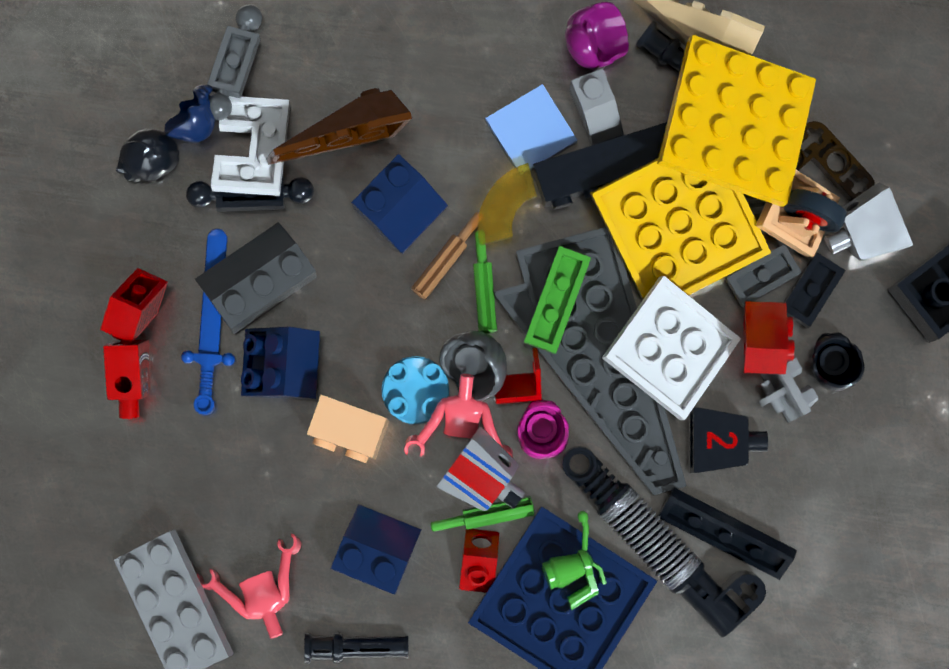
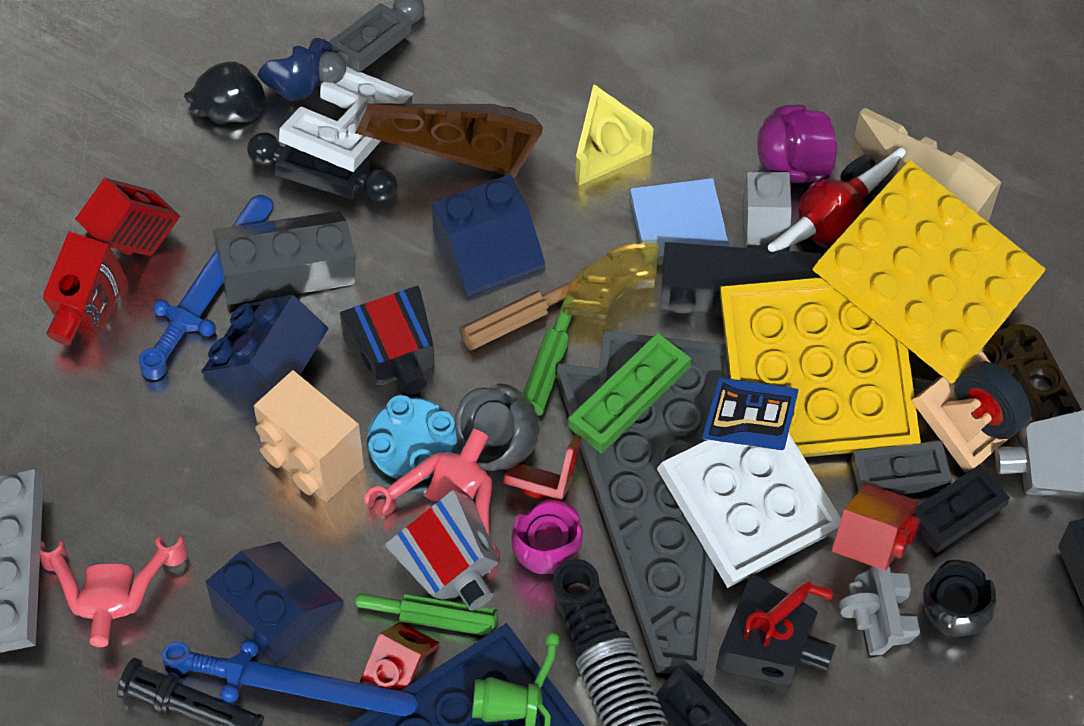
camera: 25 degrees right, 25 degrees down
none -> blue sword [161,639,418,716]
none -> torso [340,285,435,395]
none -> light yellow slope [575,84,654,186]
none -> sticker [702,378,798,451]
none -> red piece [743,579,834,647]
none -> red helmet [768,148,906,252]

